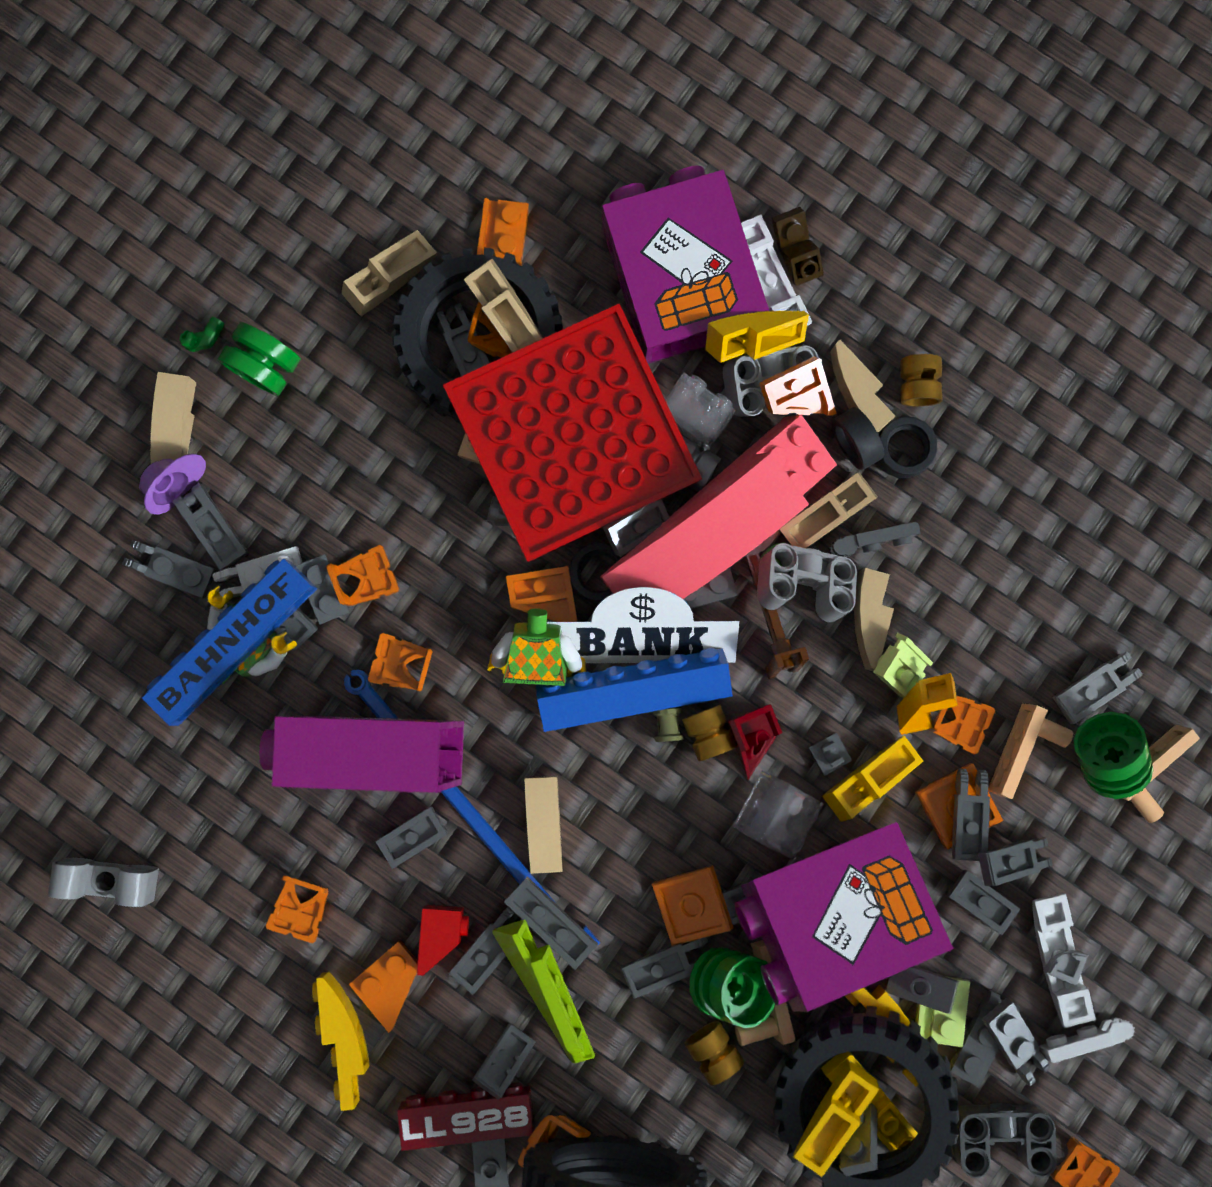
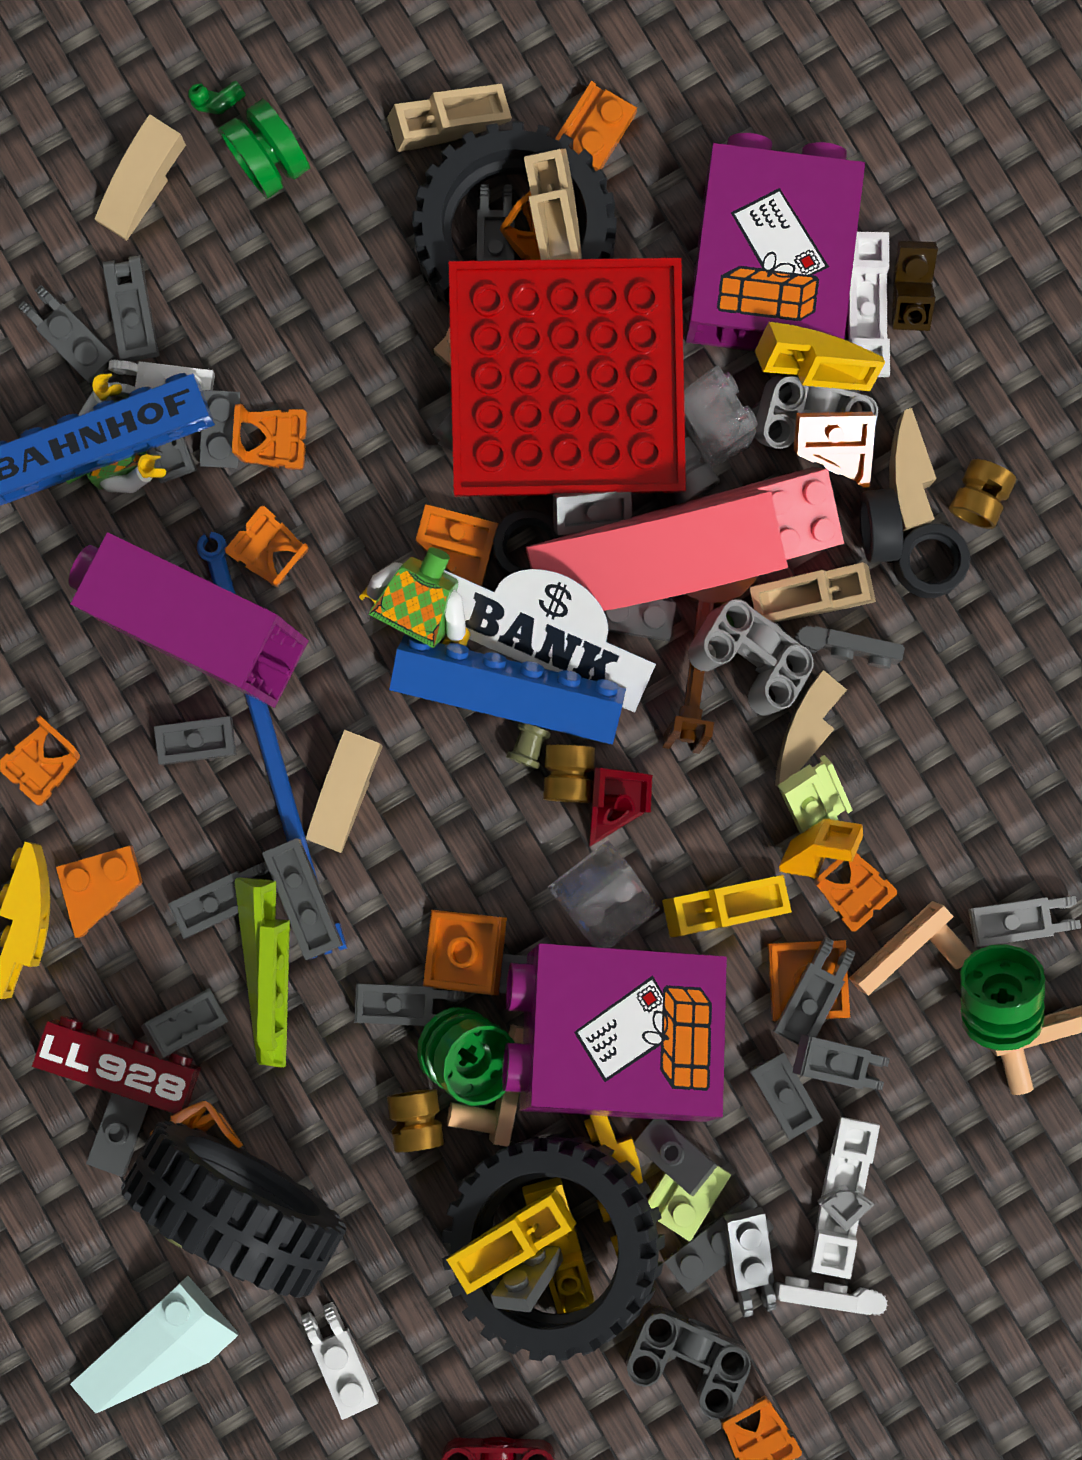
camera: 30 degrees right, 0 degrees up
medium lavender piece [139,454,206,515] -> none
red slope [417,904,469,976] -> none
dark grey tile [807,732,852,776] -> none

